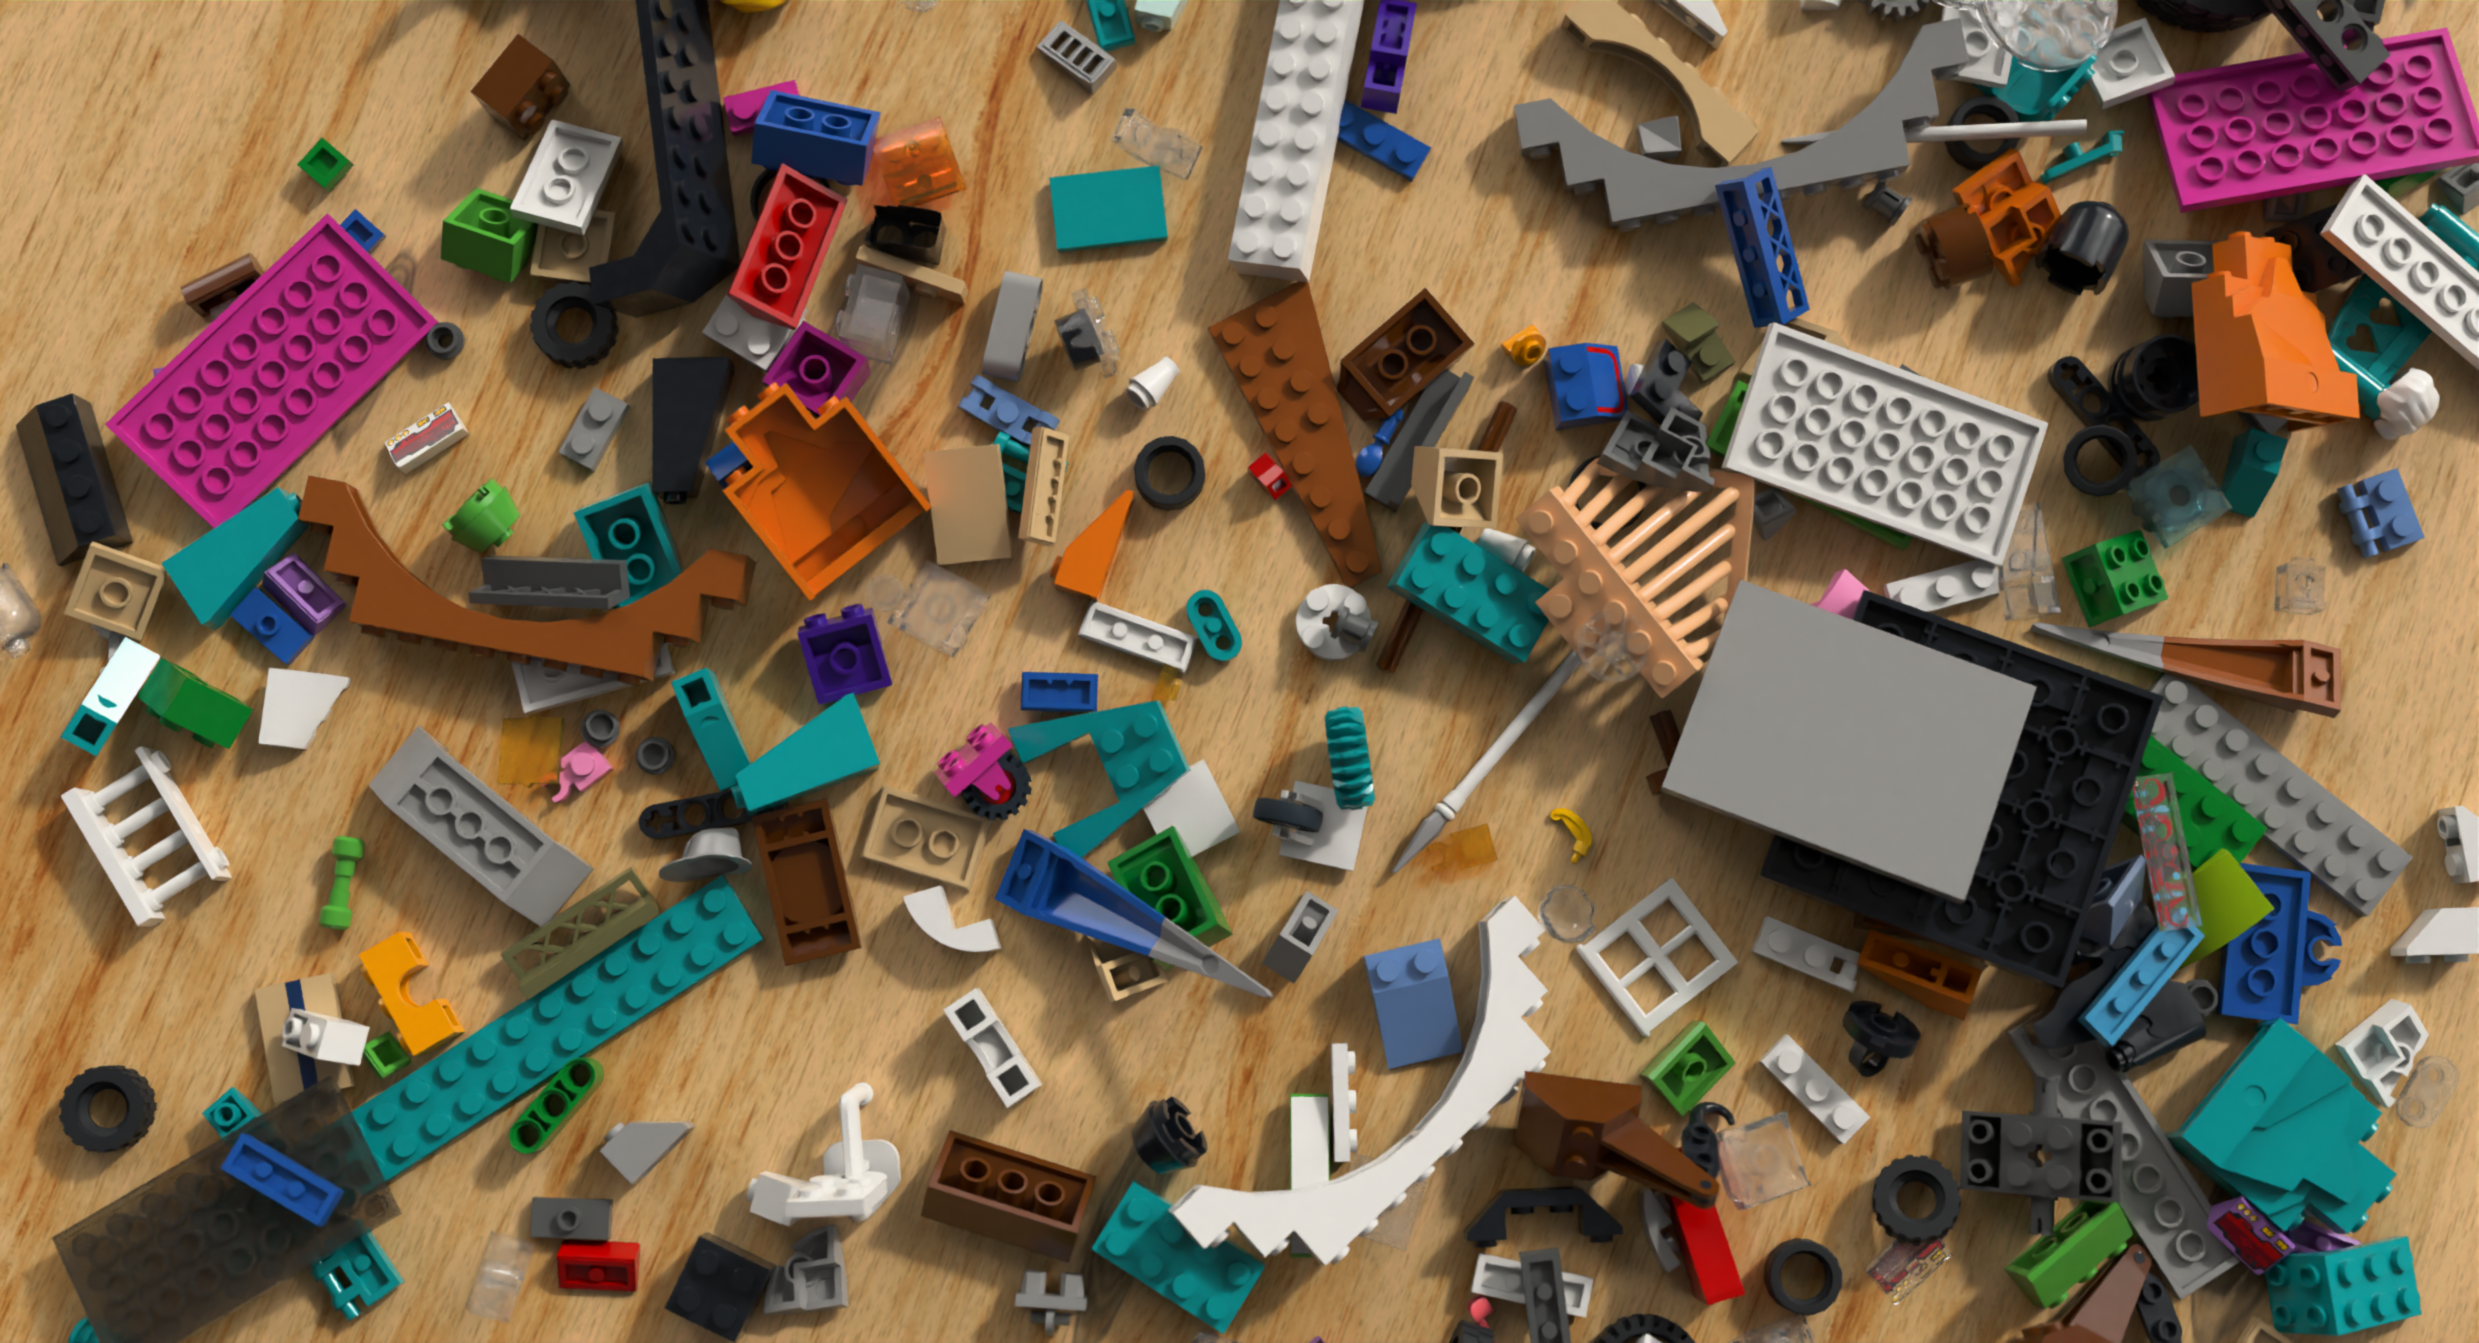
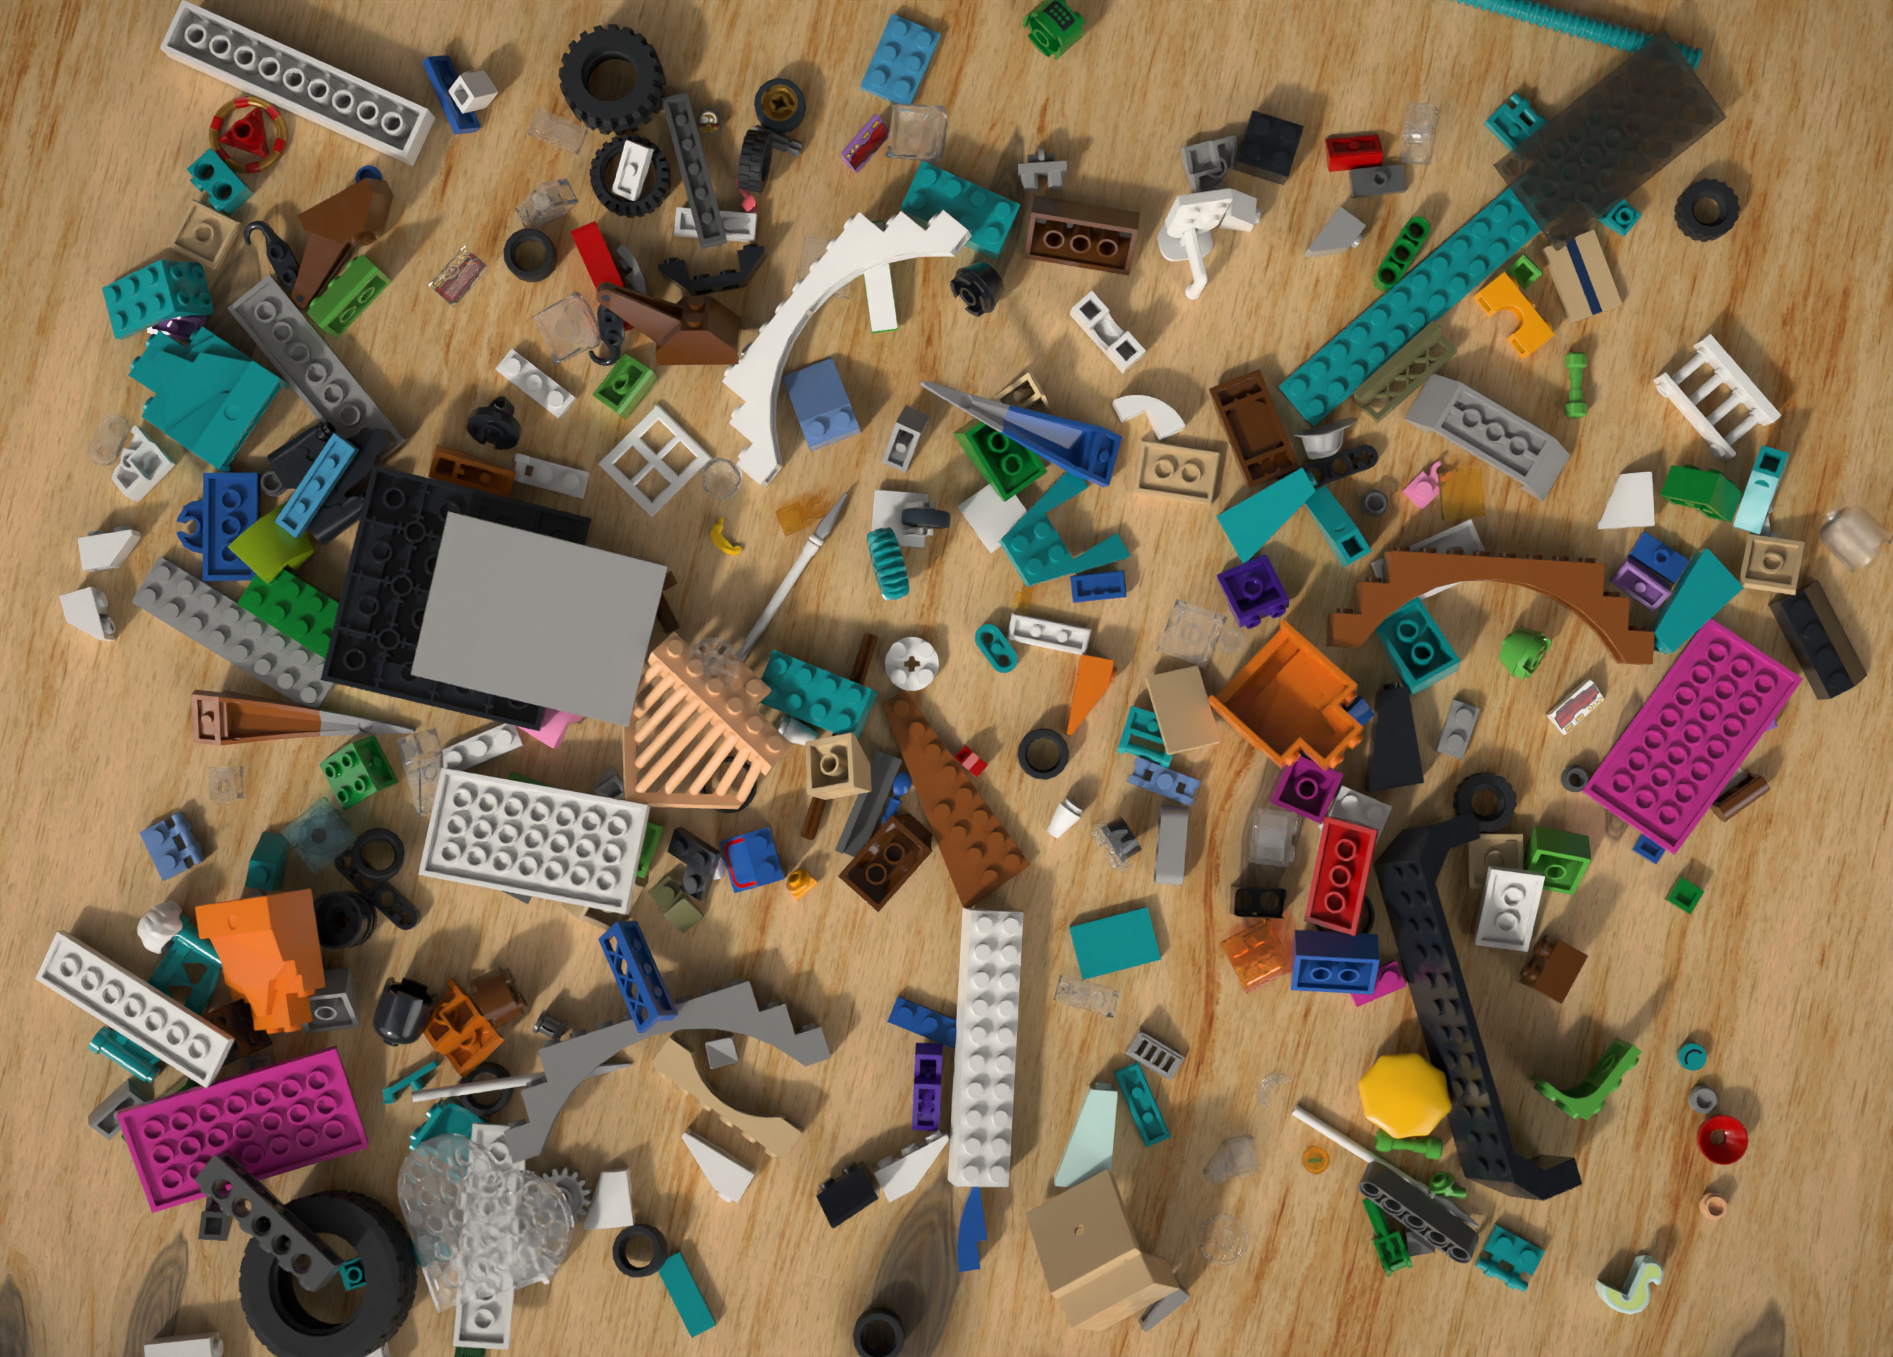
camera: 175 degrees right, 5 degrees up
blue plate [221,1133,345,1226] -> none
white slope [282,1008,370,1066] -> none
dark grey fence [468,555,630,609] -> none
dark grey plate [581,710,620,748] -> none
tan plate [856,245,969,304] -> none
dark pink plate [934,722,1032,821] -> none
tan plate [1018,426,1070,546] -> none
dark grey bush [1330,606,1379,653] -> none
white plate [1330,1043,1357,1162] -> none
dark grey slope [1597,407,1715,492] -> none
black tyre [1872,1155,1961,1246] -> none
dark grey slope [1960,1076,2123,1236] -> none
white plate [2073,18,2175,109] -> none
sand blue slope [2081,855,2146,947] -> none
clear tile [2132,772,2202,932] -> none
slope [2206,1196,2295,1275] -> none

